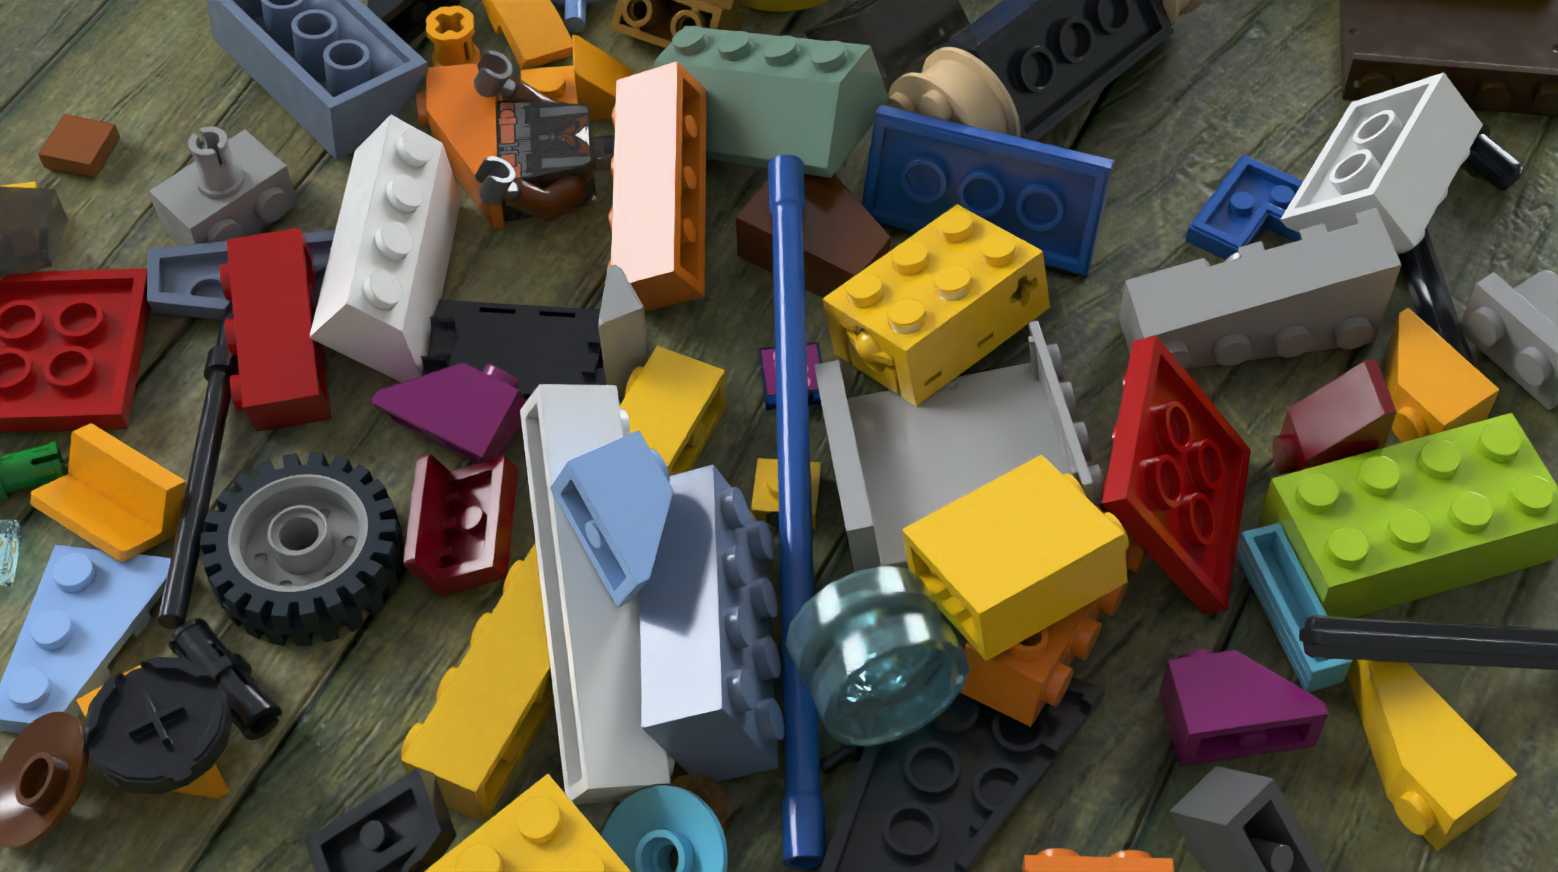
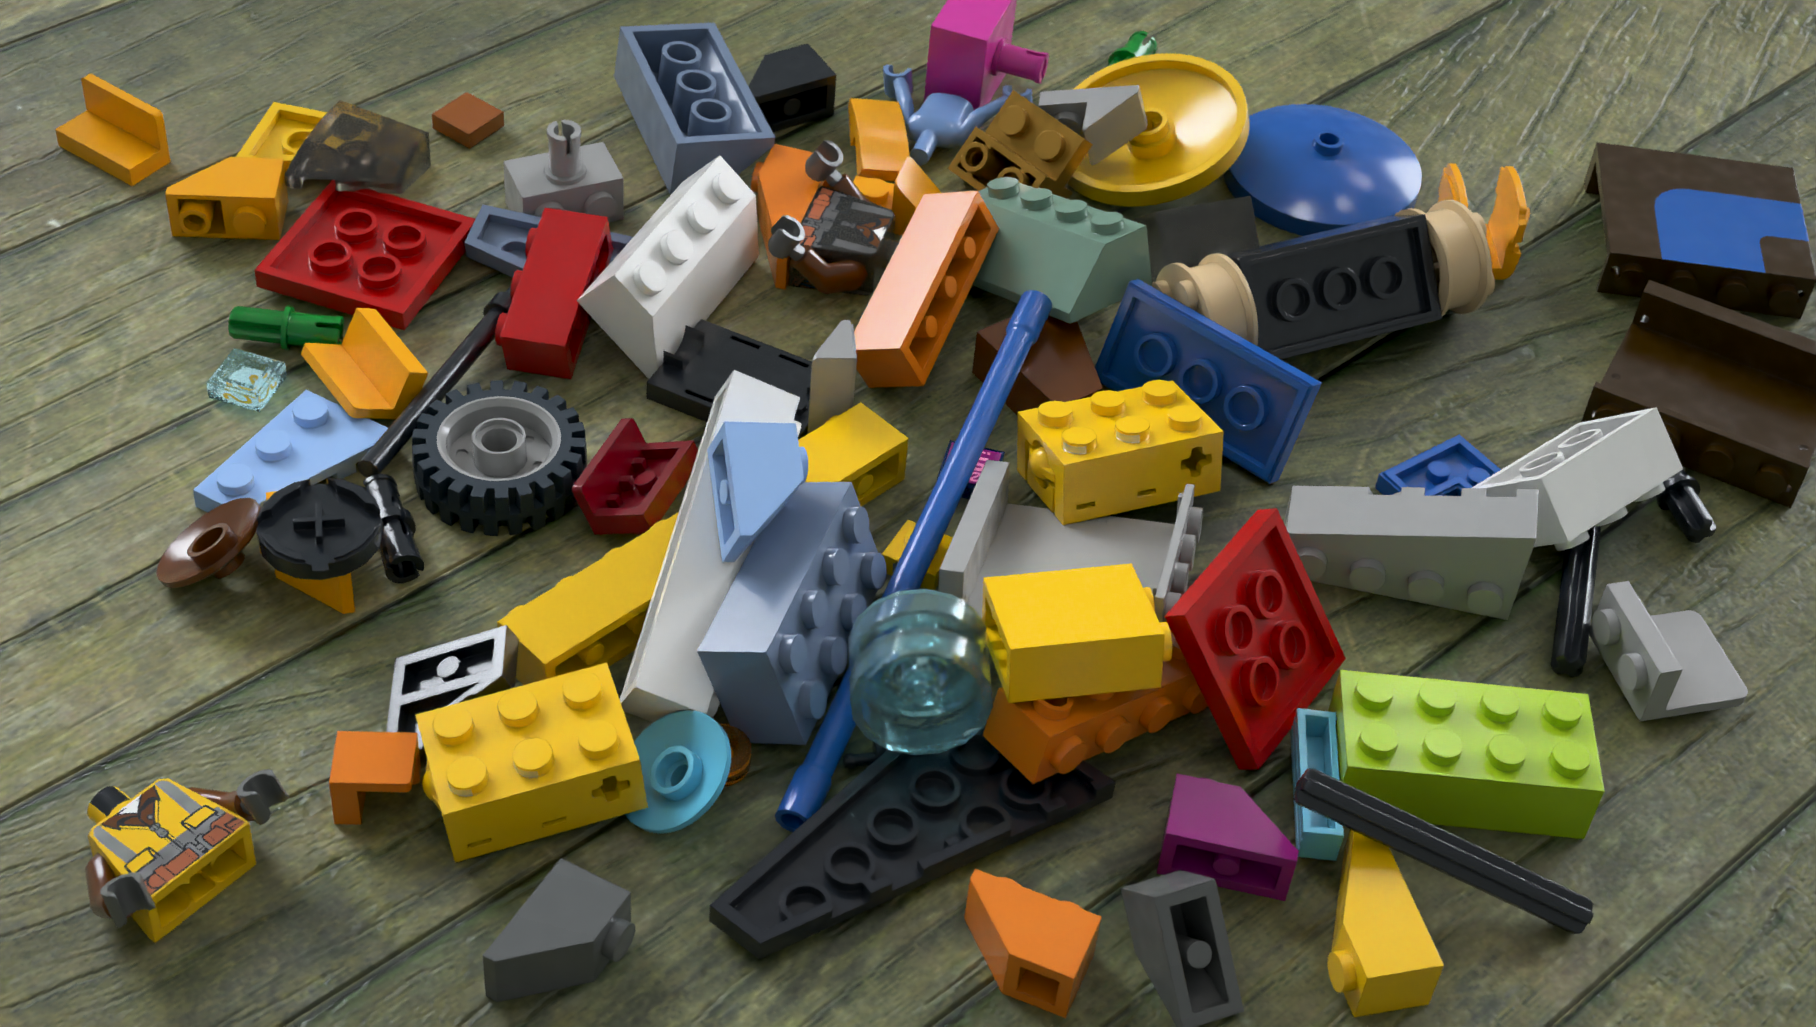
camera: 15 degrees right, 10 degrees down
magenta slope [371,363,526,464] -> none
light orange bush [426,6,481,67] -> none
dark red slope [1272,360,1397,474] -> none
light orange slope [1385,308,1500,442] -> none

